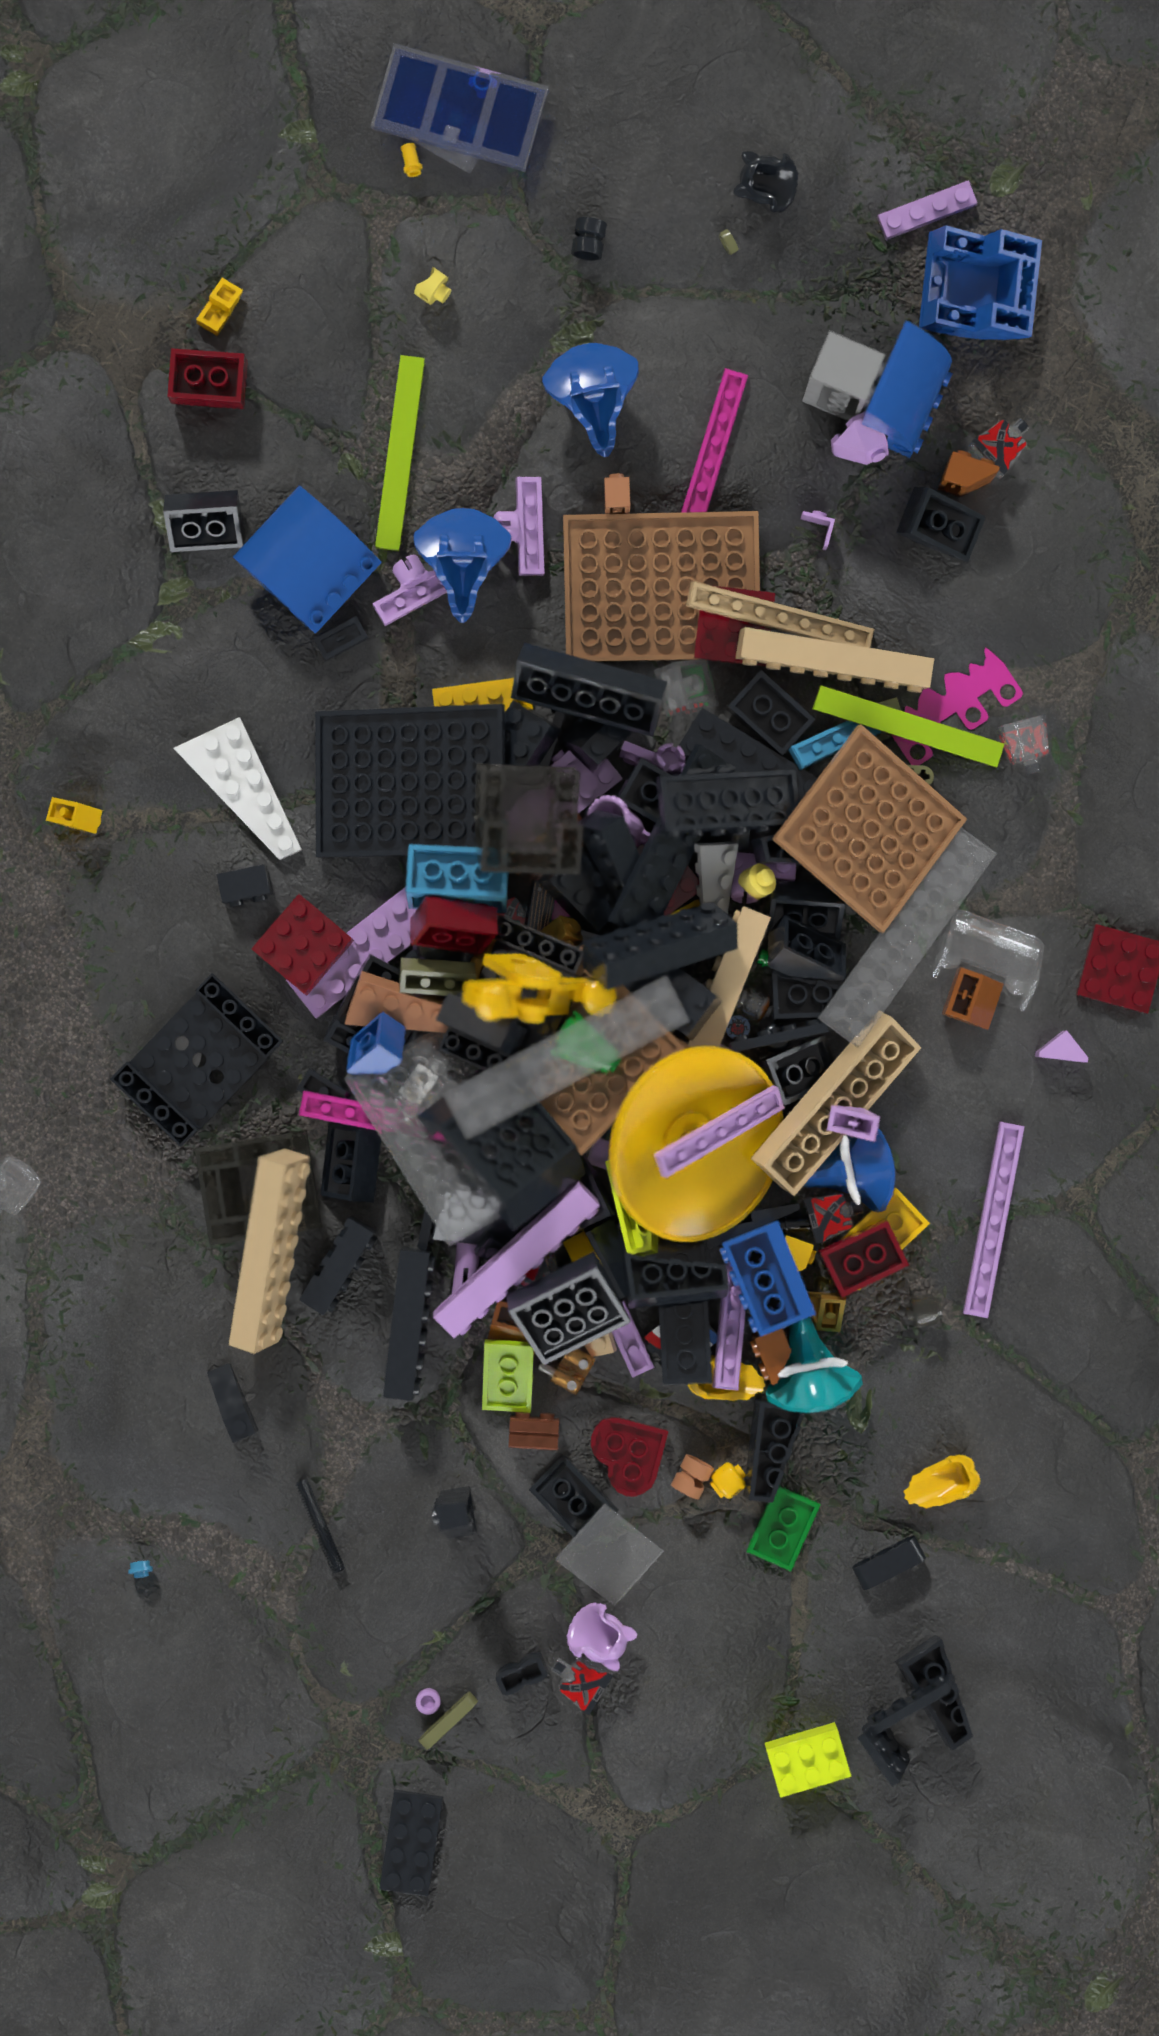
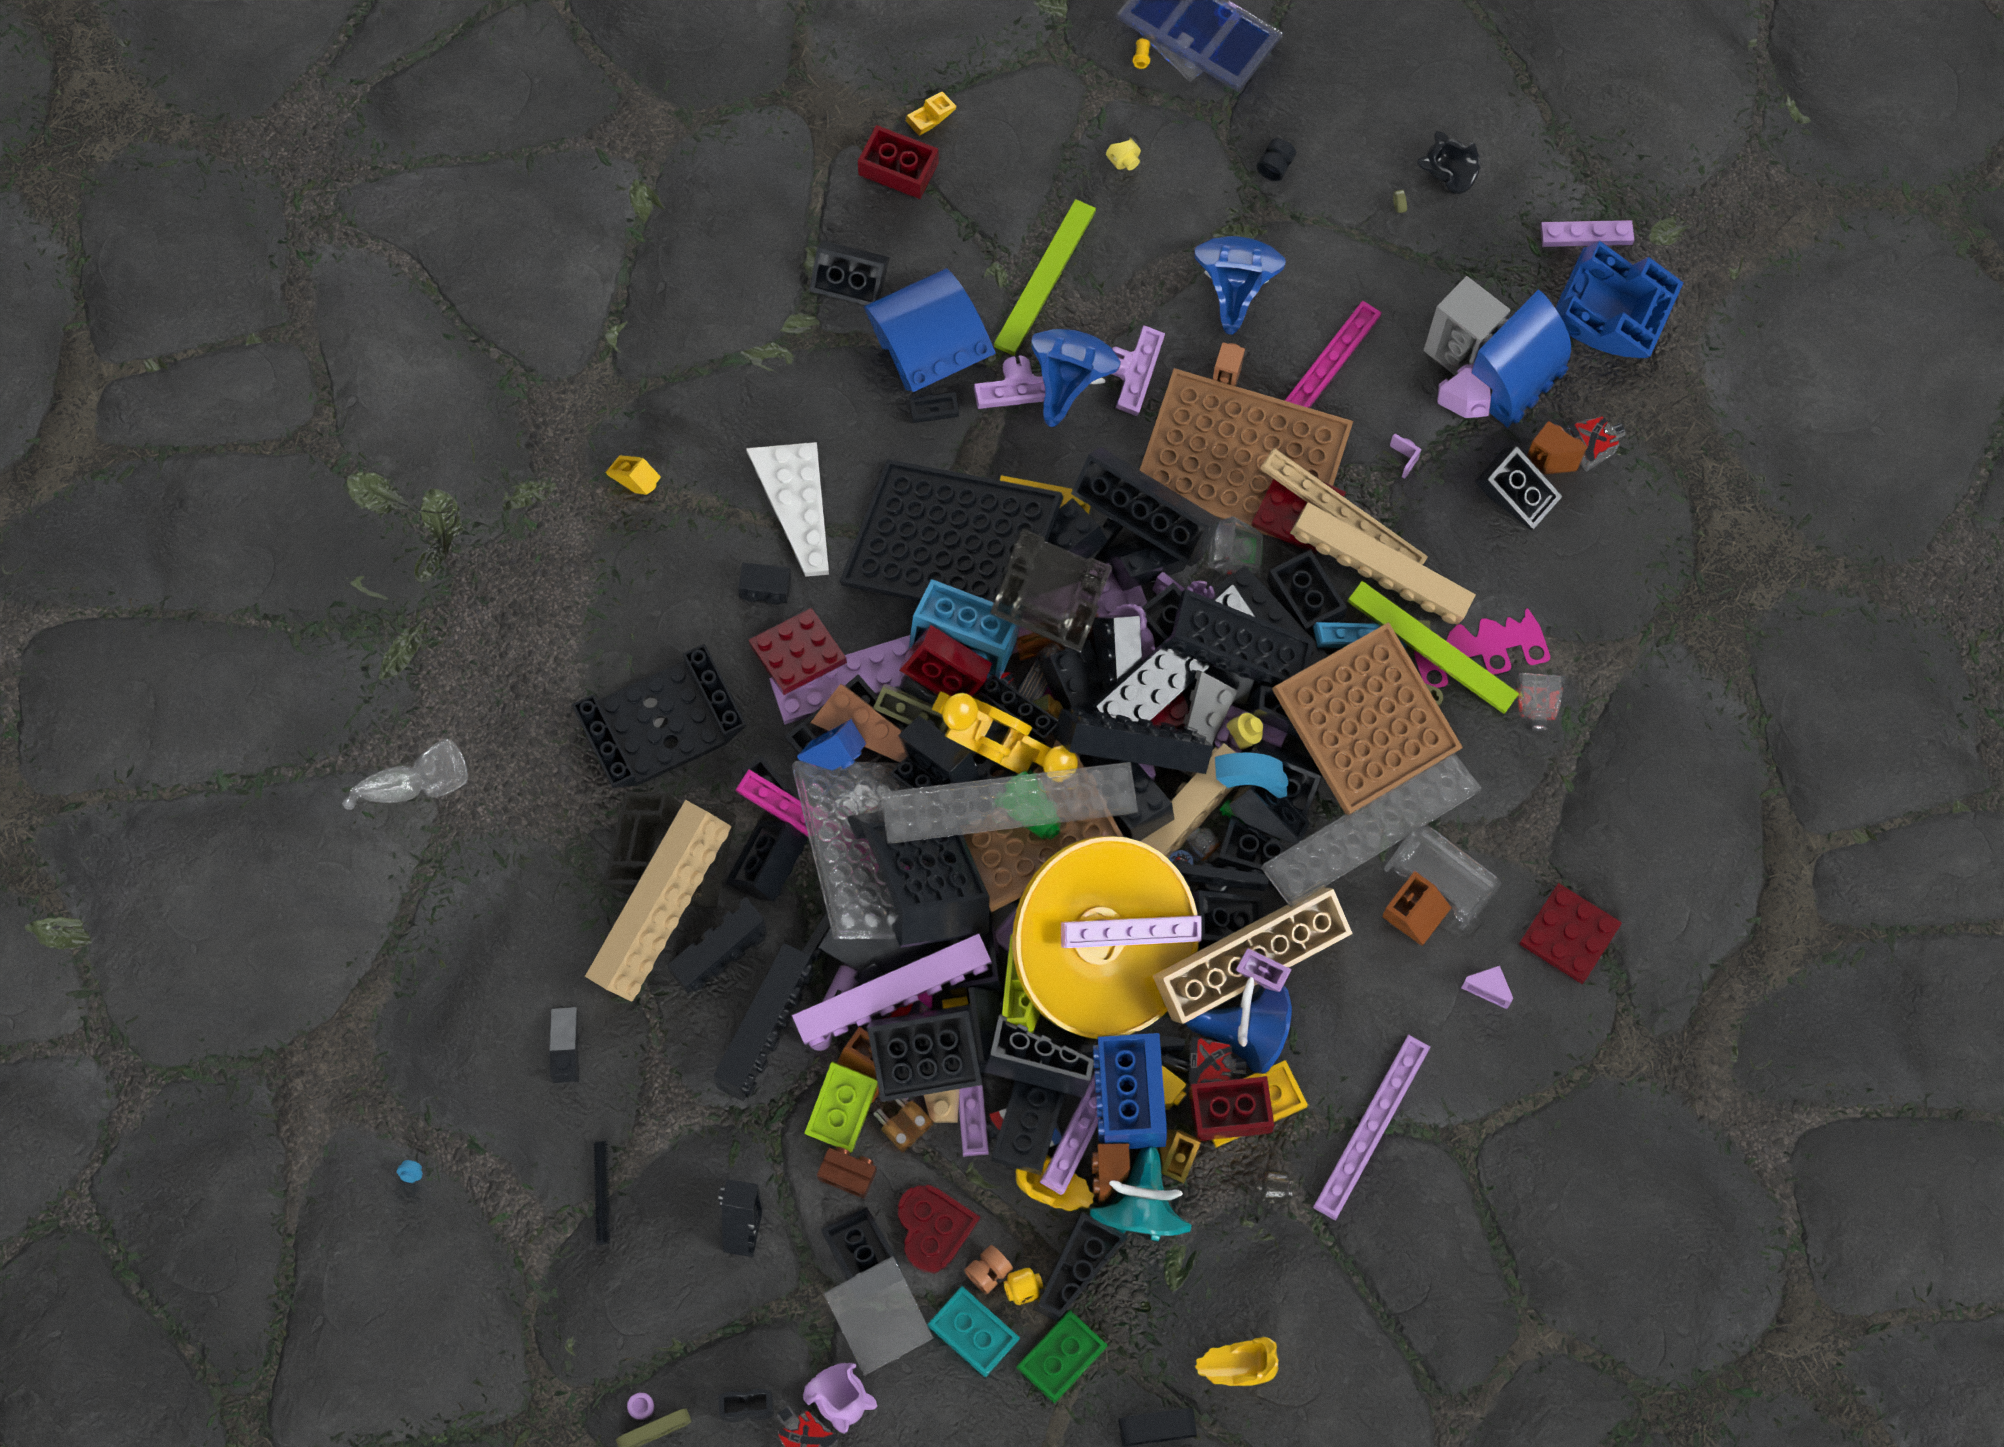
camera: 15 degrees right, 20 degrees down
none -> teal tile [927,1286,1020,1378]
none -> dark azure arch [1215,753,1288,799]

